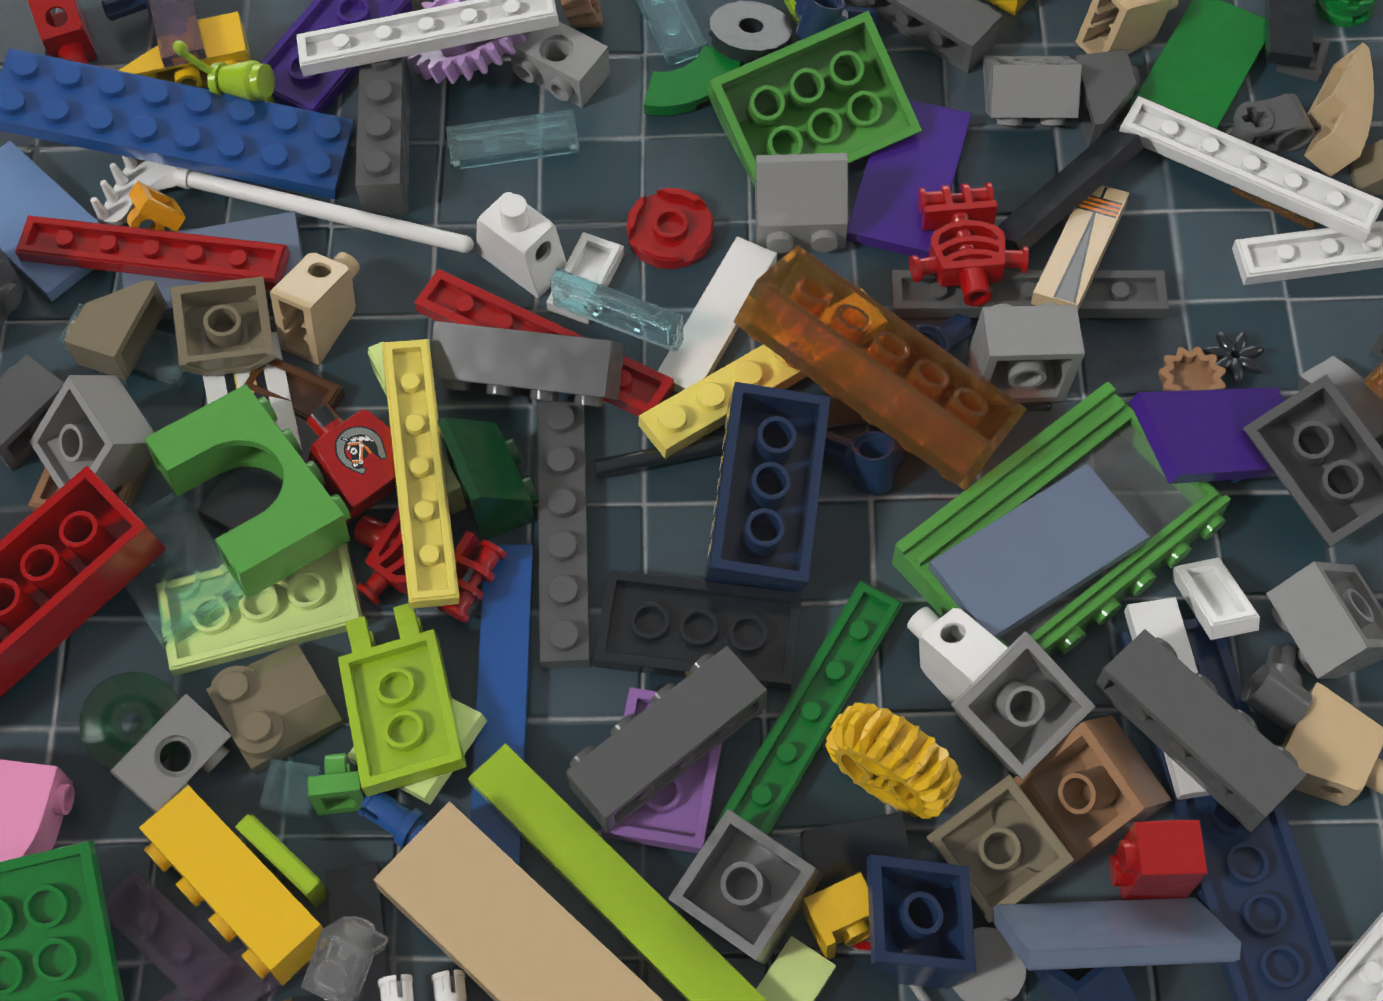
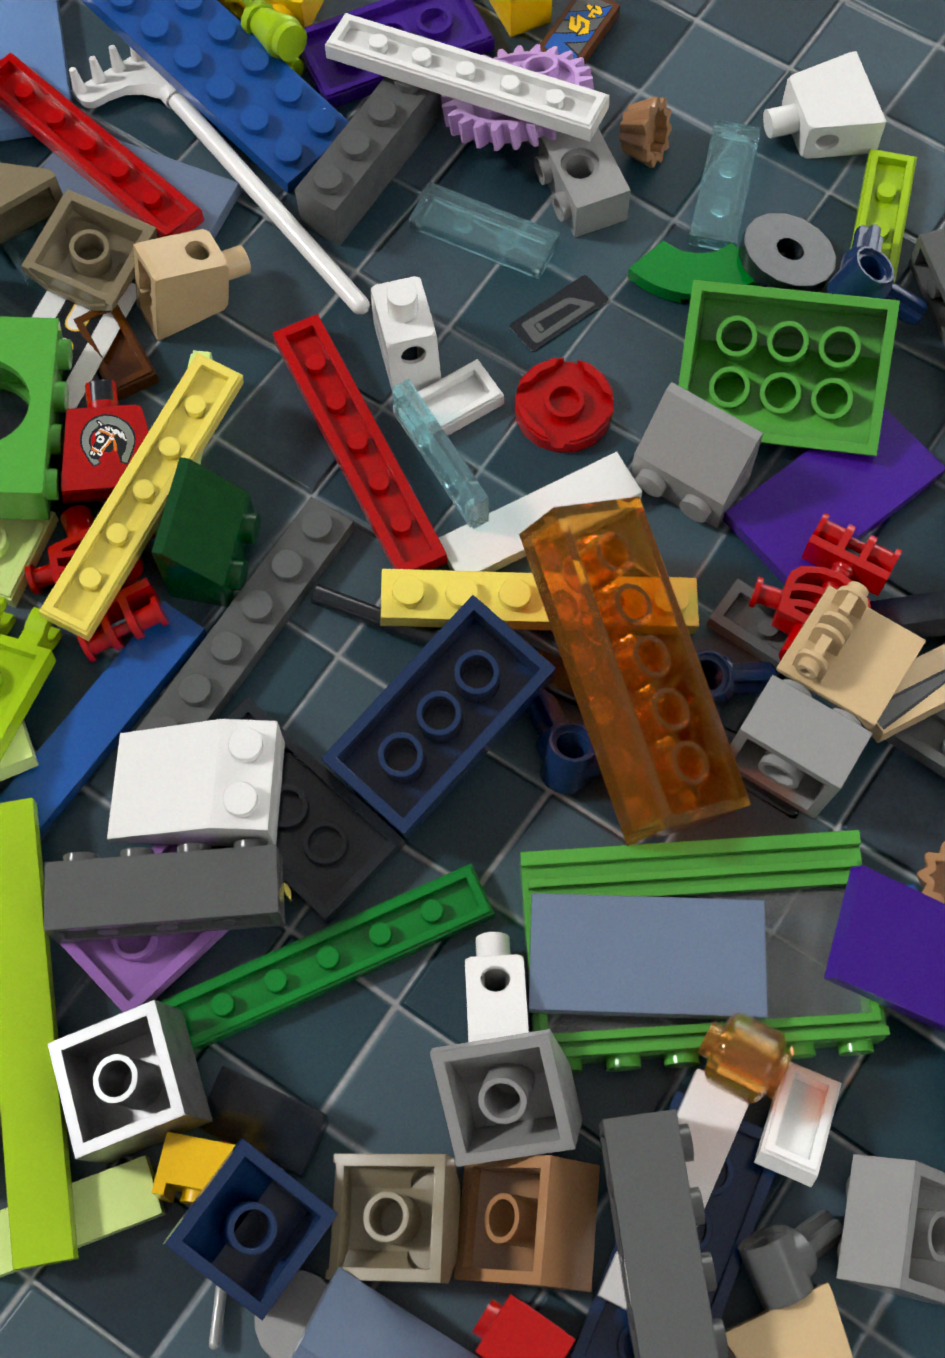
camera: 35 degrees right, 5 degrees up
light orange tile [127,180,186,232] -> none
dark grey brick [431,321,625,407] -> none
yellow gear [825,702,962,819] -> none
none -> white slope [107,719,285,847]
none -> black sticker [510,275,608,351]
none -> clear orange head [698,1012,793,1104]
none -> tan hinge [776,581,926,727]

